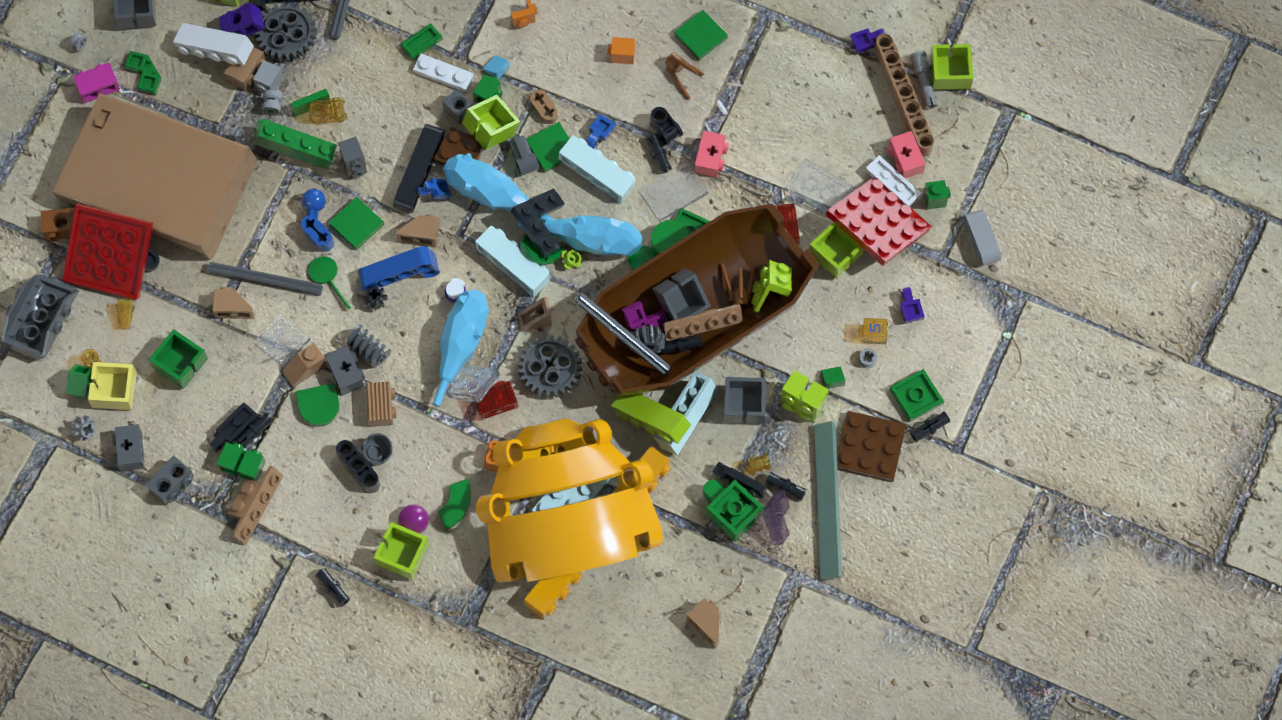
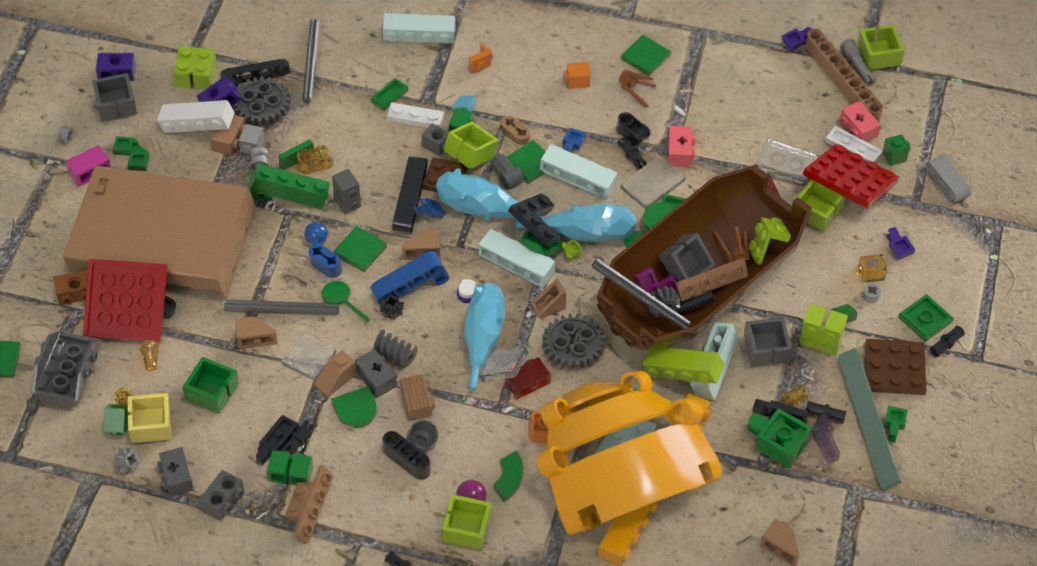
camera: 10 degrees left, 15 degrees down
none -> green plate [884,406,908,442]

